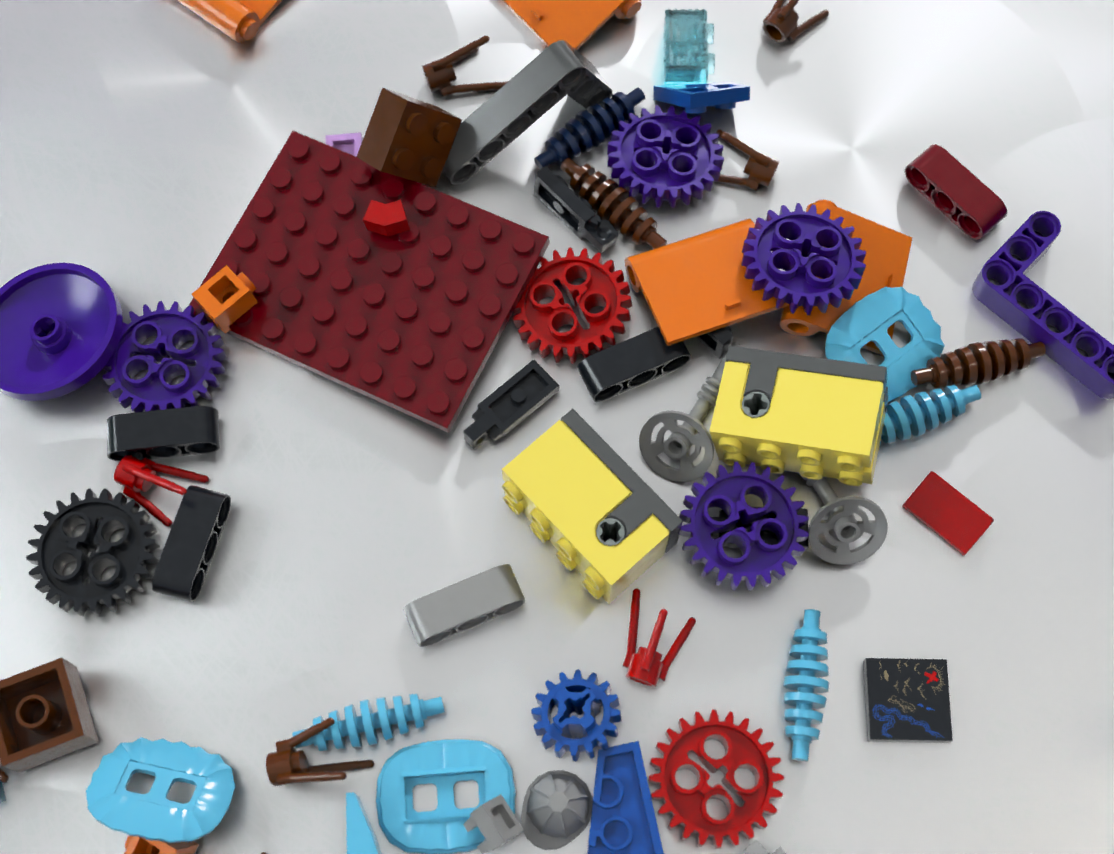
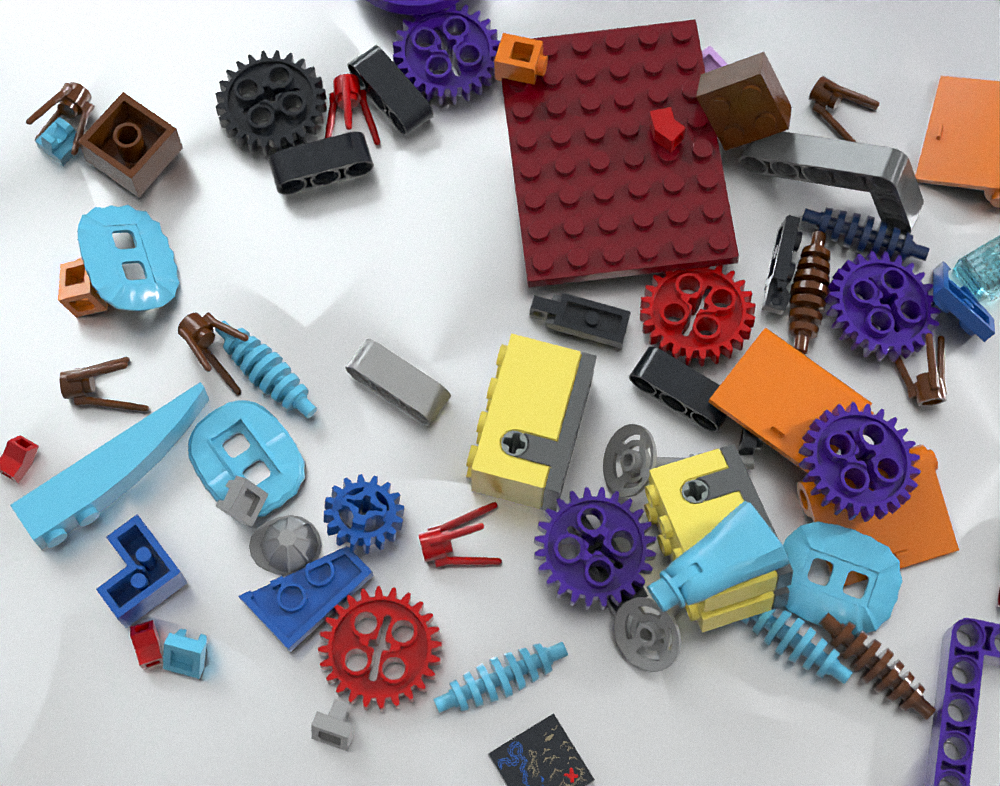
camera: 55 degrees right, 0 degrees up
red slope [902,471,994,556] -> none
none -> medium azure piece [647,501,789,612]

